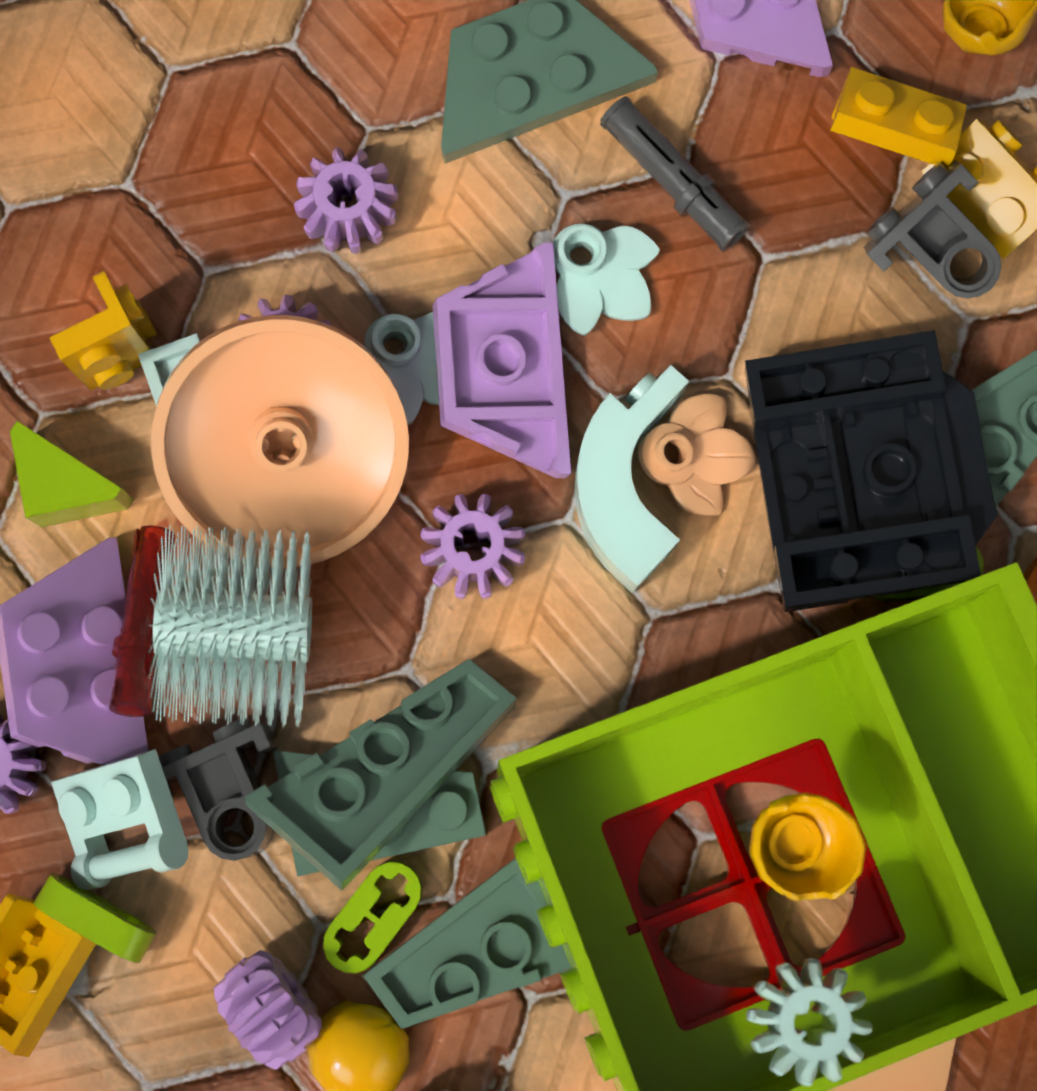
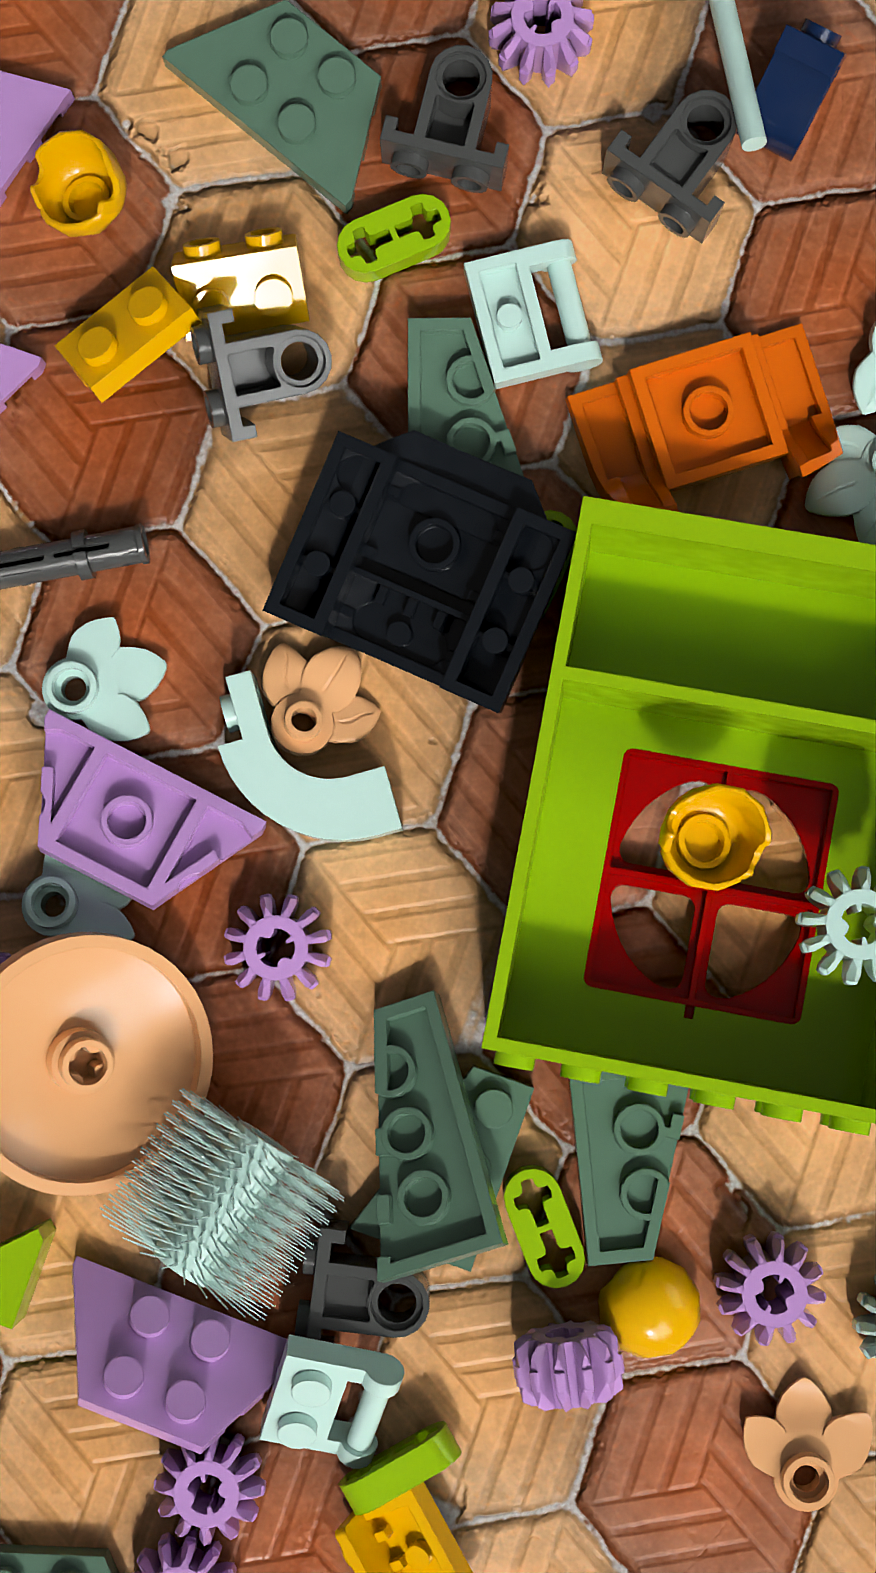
camera: 50 degrees left, 5 degrees up
clear red pin [109,525,175,717] -> none

